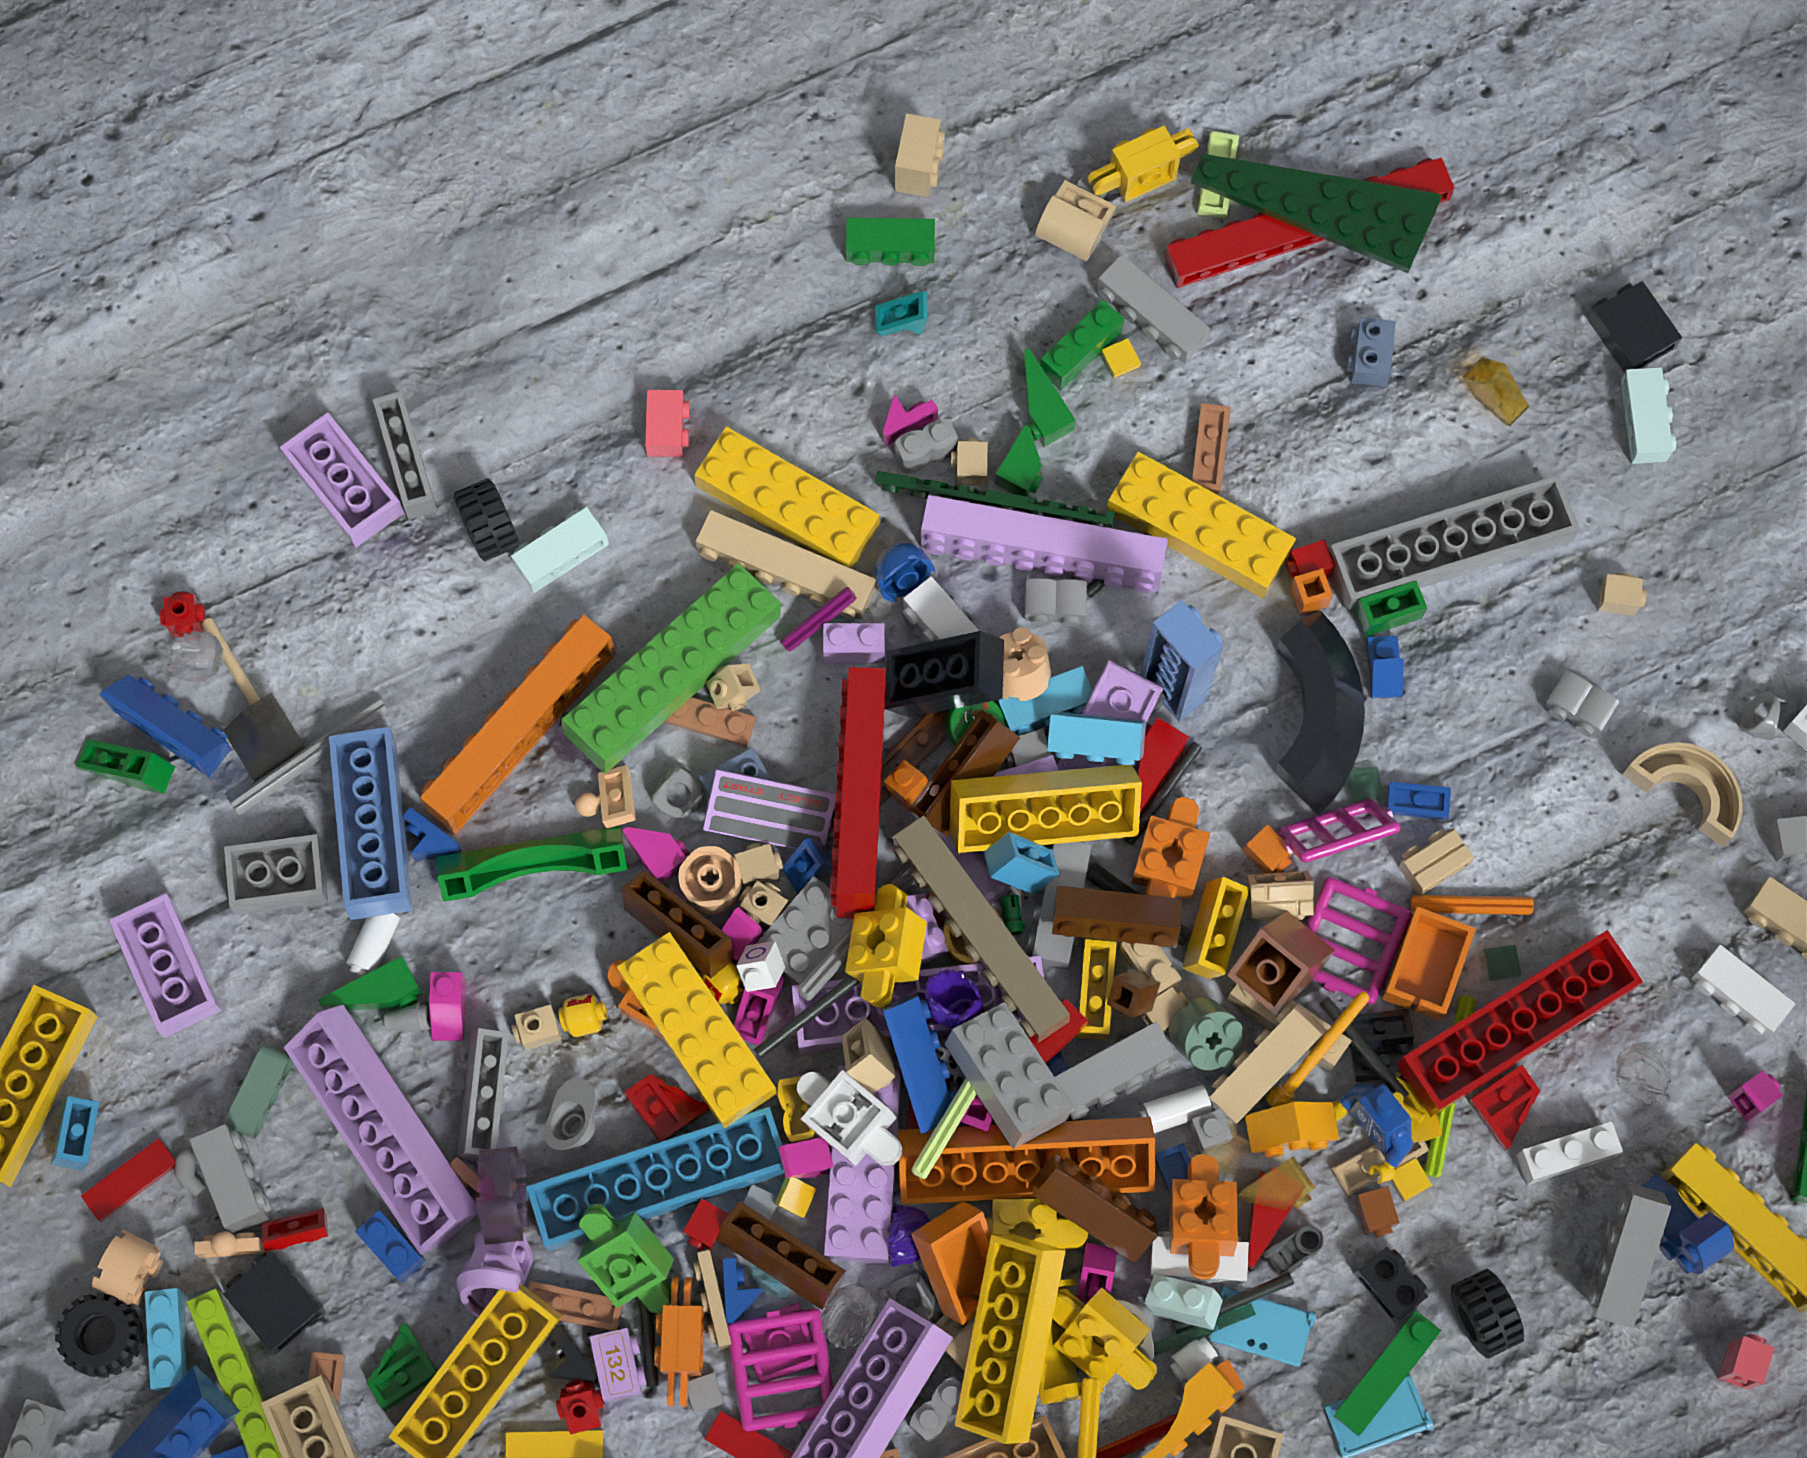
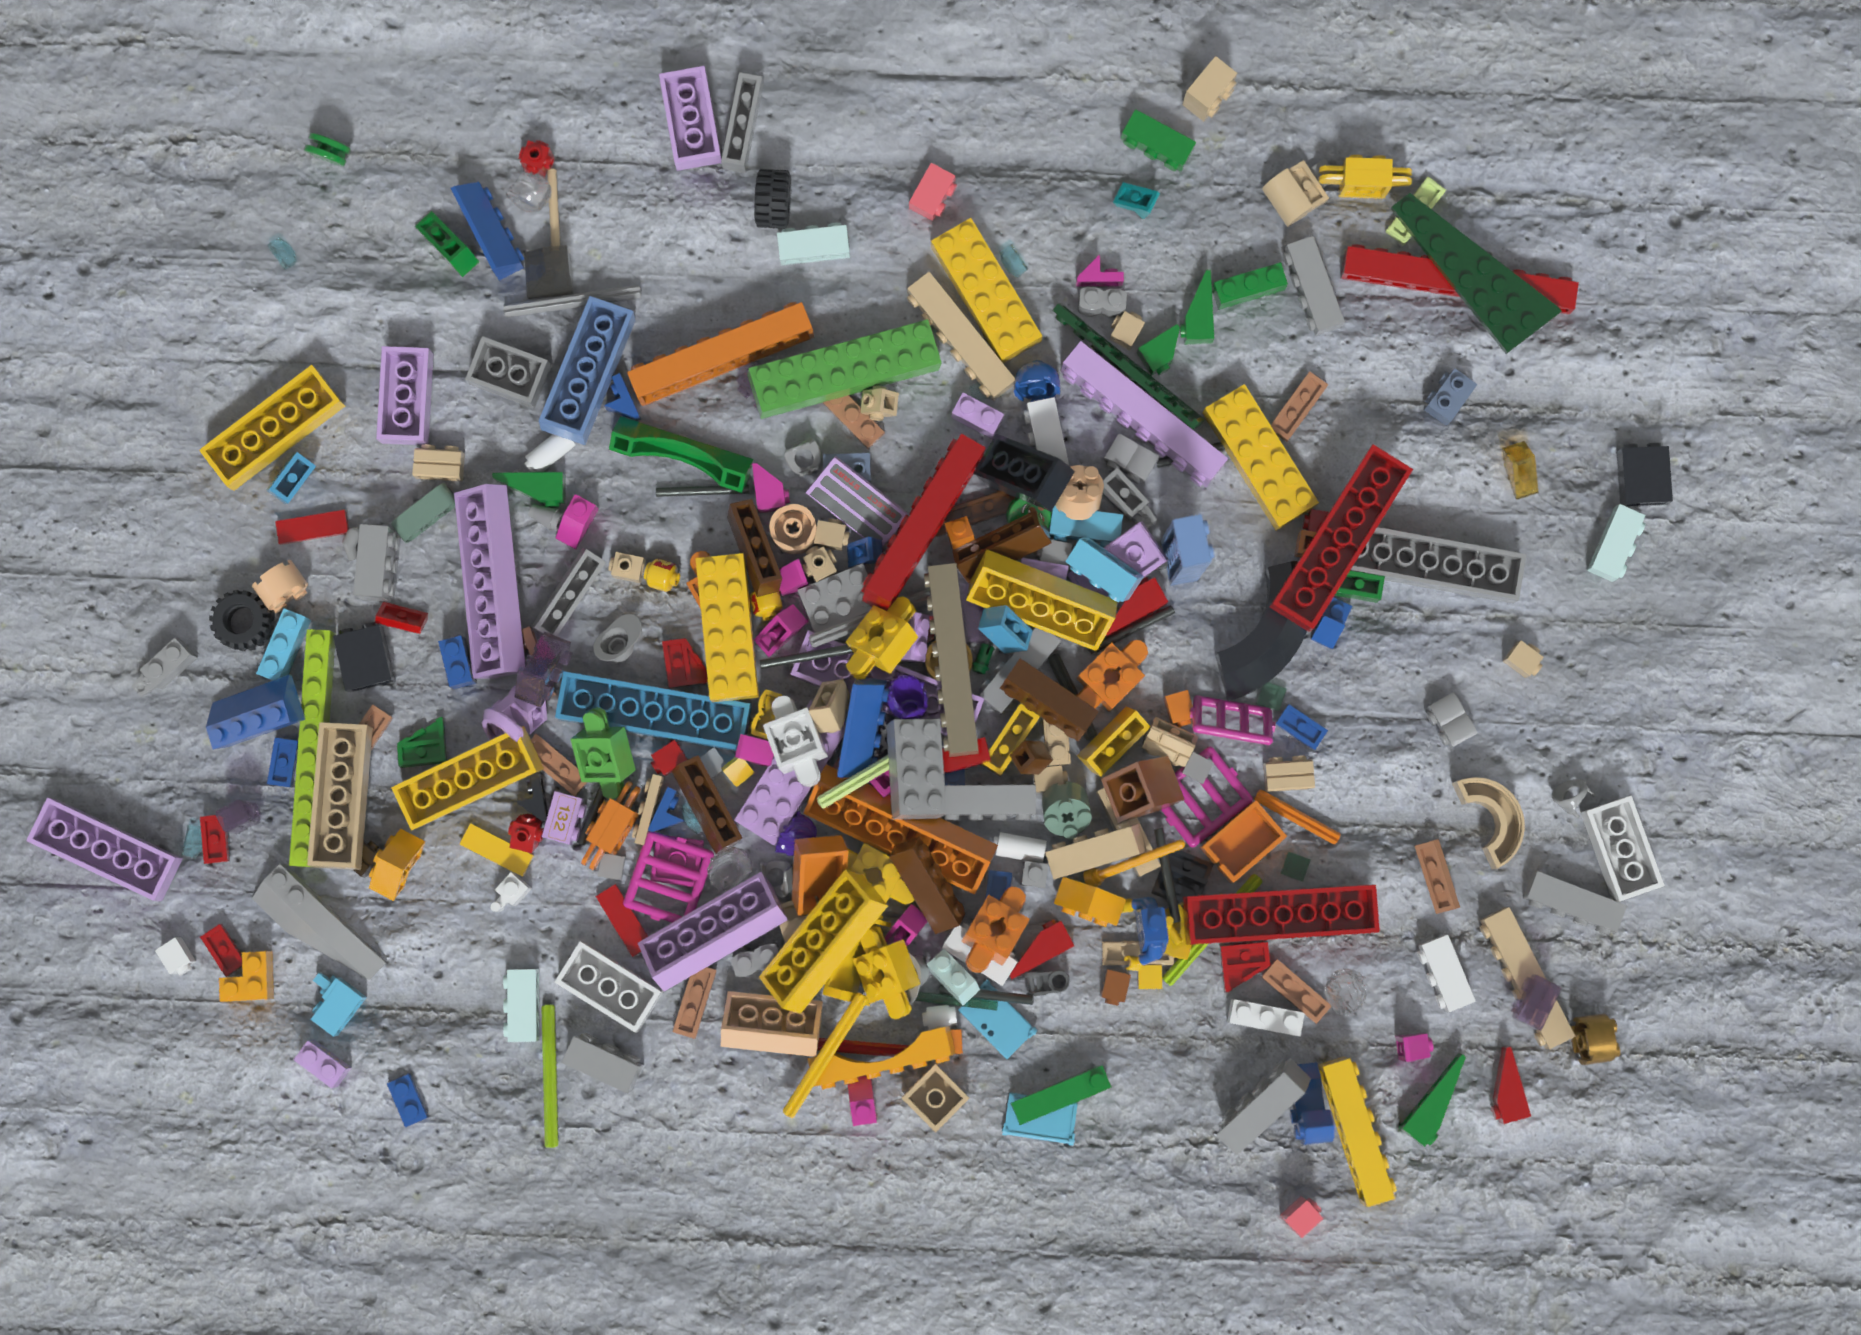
camera: 30 degrees right, 10 degrees up
light nougat plate [194,1231,264,1258] -> none
light nougat plate [575,765,636,828] -> none
white brick [736,941,785,992] -> none
magenta axle [780,587,857,652] -> none
yellow tile [1101,338,1141,378] -> none
clear yellow slope [1238,1156,1315,1210] -> none
black brick [1354,1247,1429,1324] -> none
black tyre [1451,1268,1524,1359] -> none
none -> tan brick [412,444,465,481]
none -> pearl dark grey bar [656,484,750,497]
none -> clear light blue piece [1000,245,1028,277]
none -> light grey hinge [1103,467,1157,529]
none -> light grey tile [1182,752,1214,784]
none -> nougat plate [1261,959,1332,1024]
none -> red brick [1270,444,1413,632]
none -> nougat plate [1415,839,1460,914]

